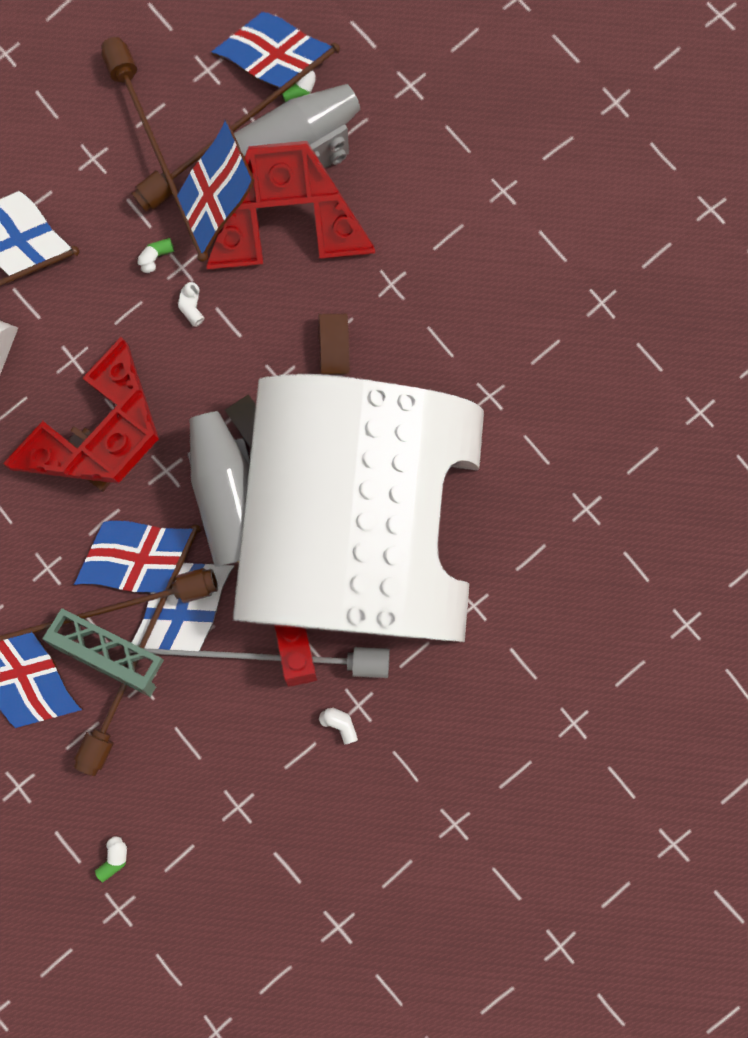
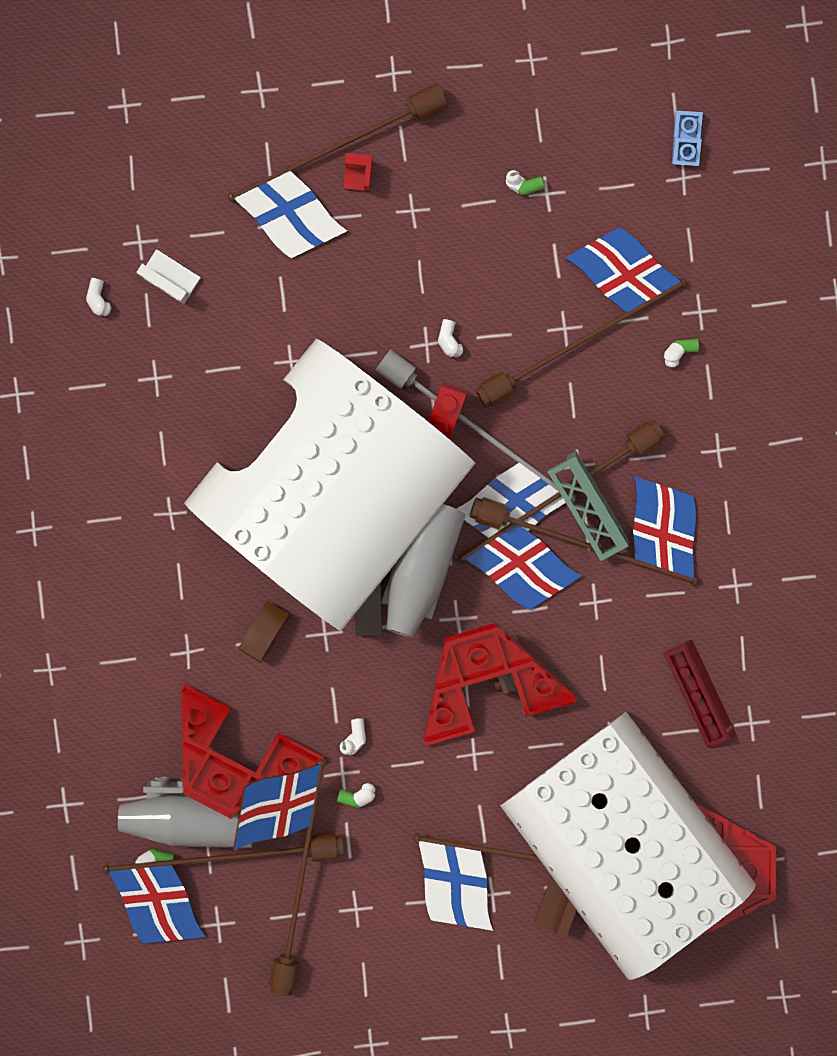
camera: 145 degrees left, 5 degrees up
none -> white arm [86,278,111,316]
none -> white panel [136,249,201,304]
none -> flag [228,83,449,258]
none -> red panel [344,153,373,192]
none -> flag [475,227,687,407]
none -> arm [506,170,545,195]

